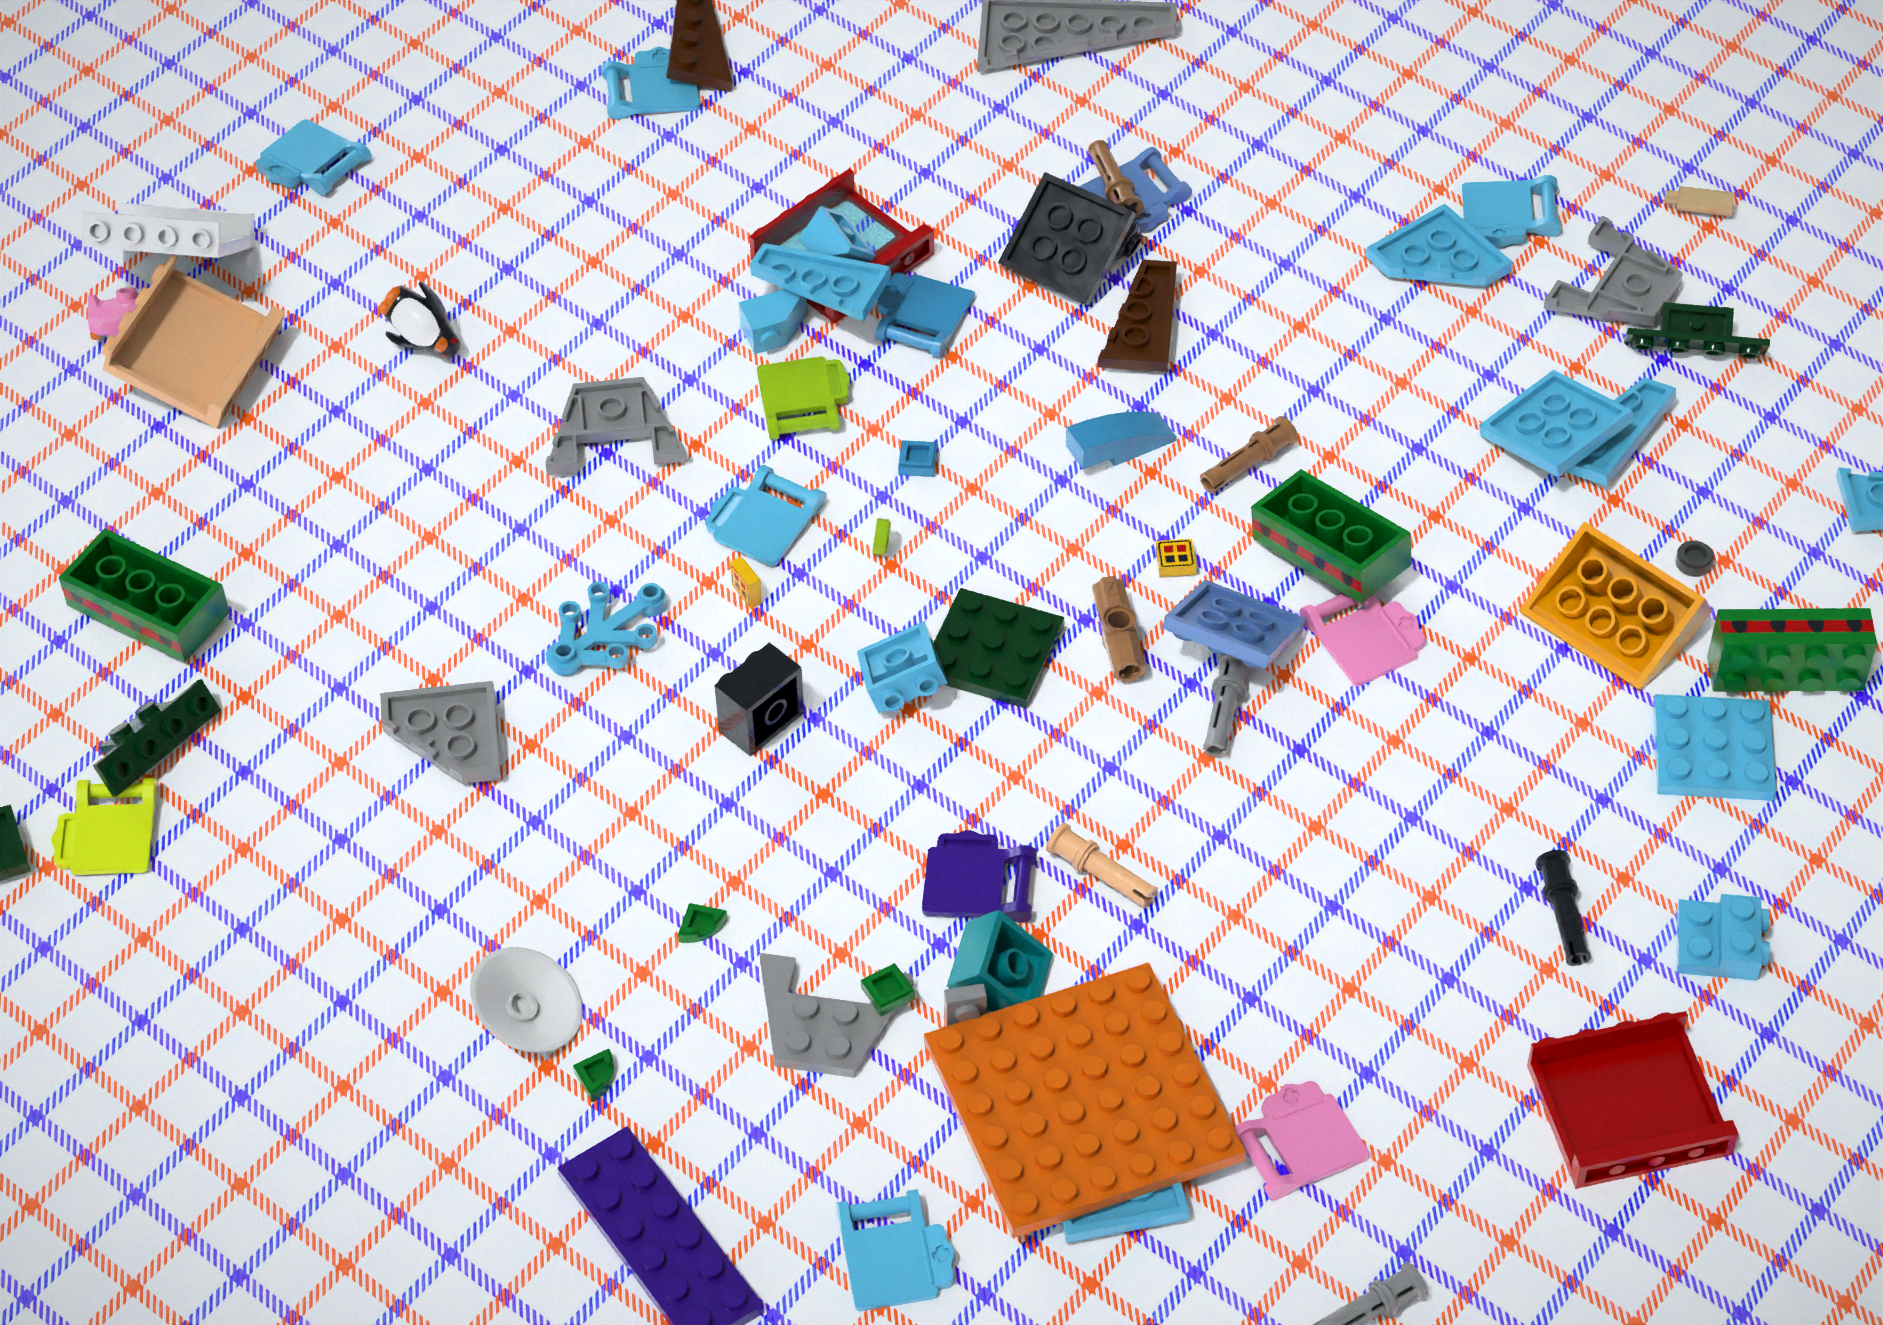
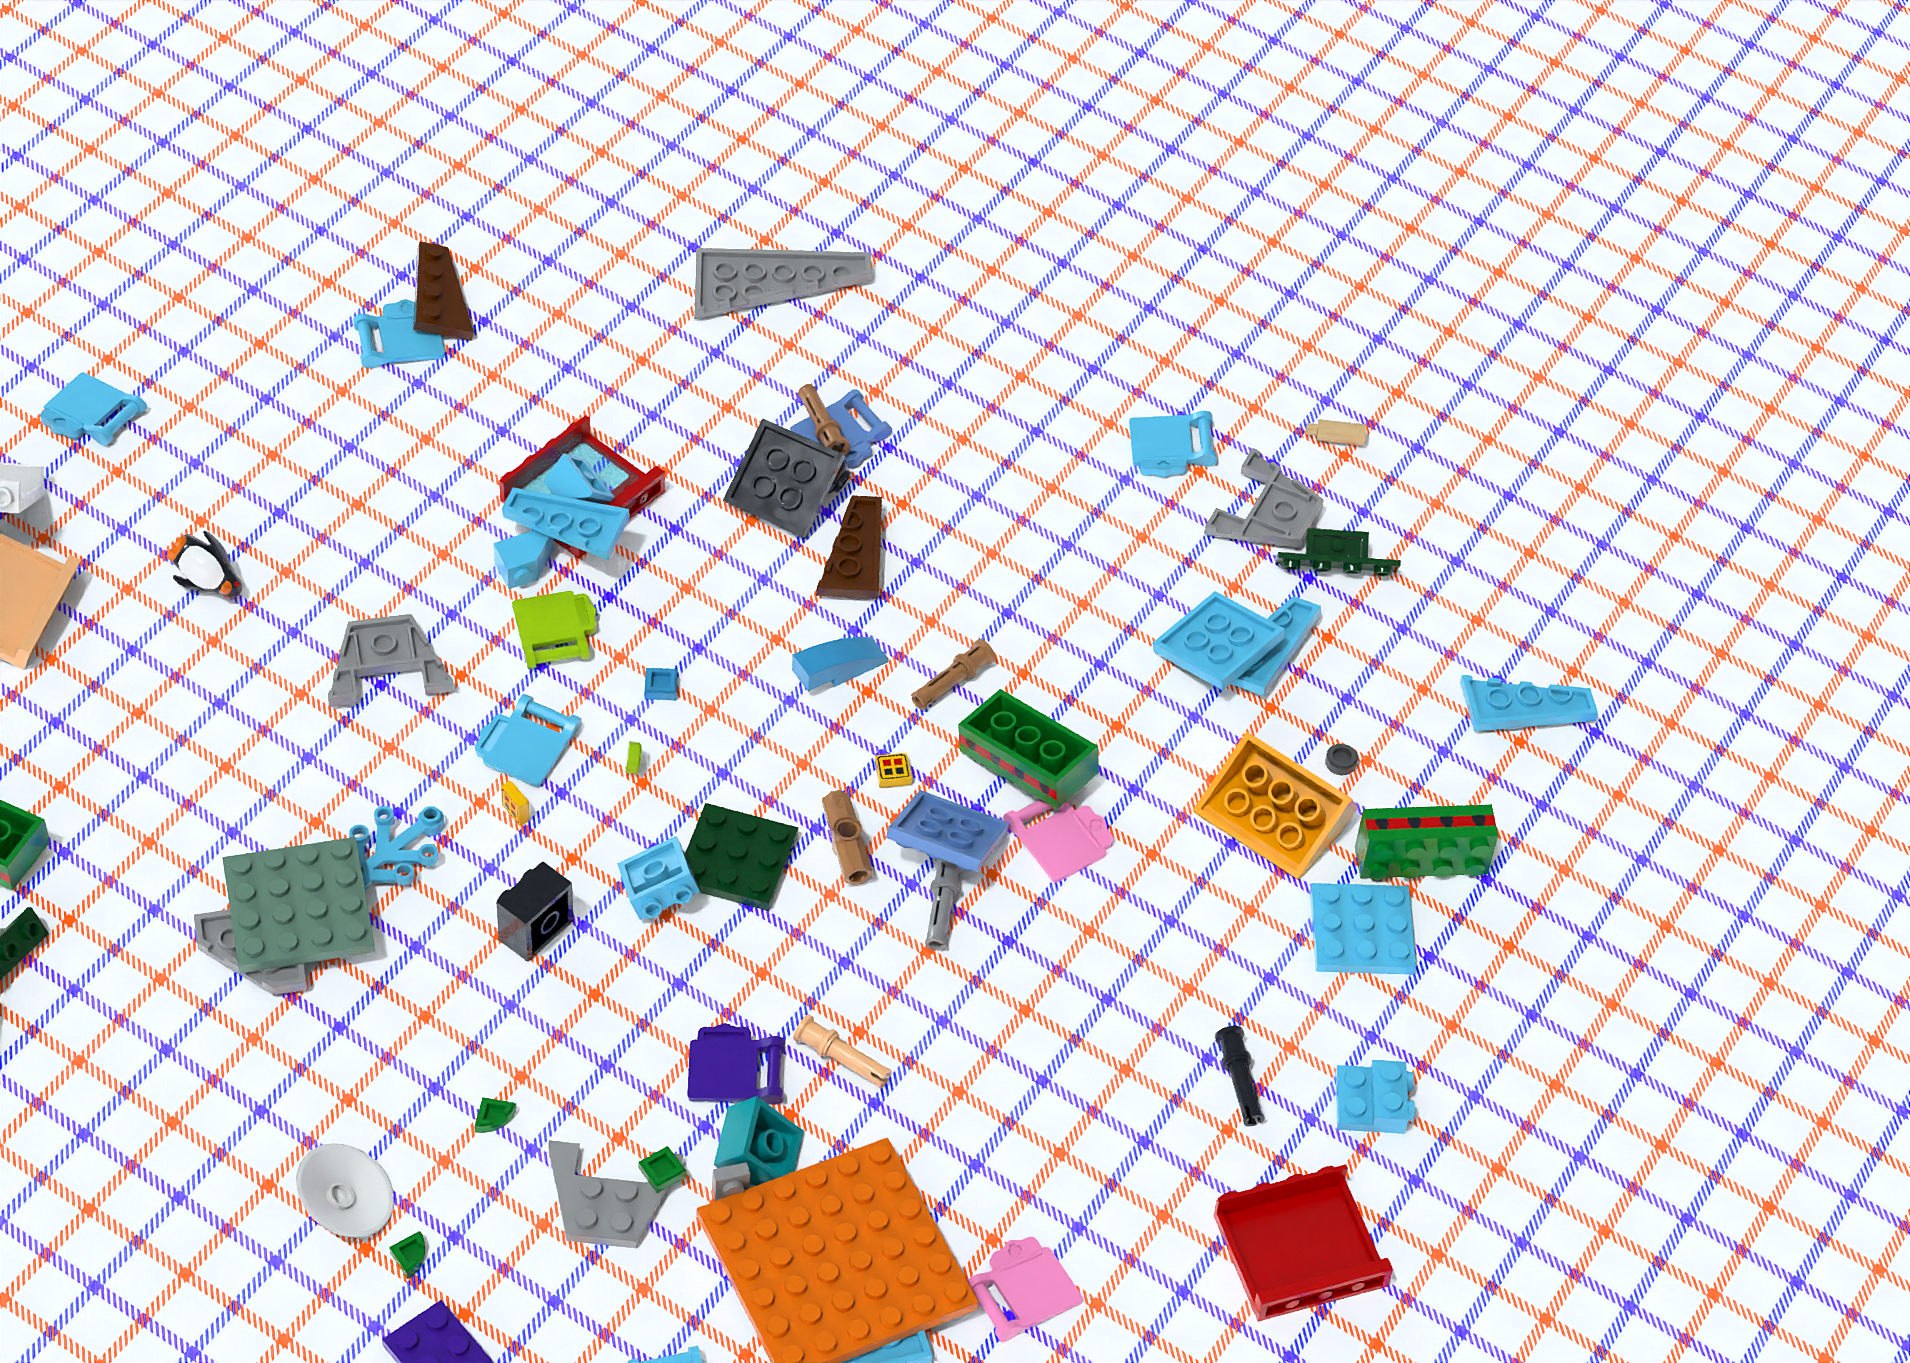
camera: 10 degrees left, 0 degrees up
dark azure piece [875,273,975,358] -> none
medium azure plate [1366,203,1513,287] -> none
none -> sand green plate [222,837,375,973]

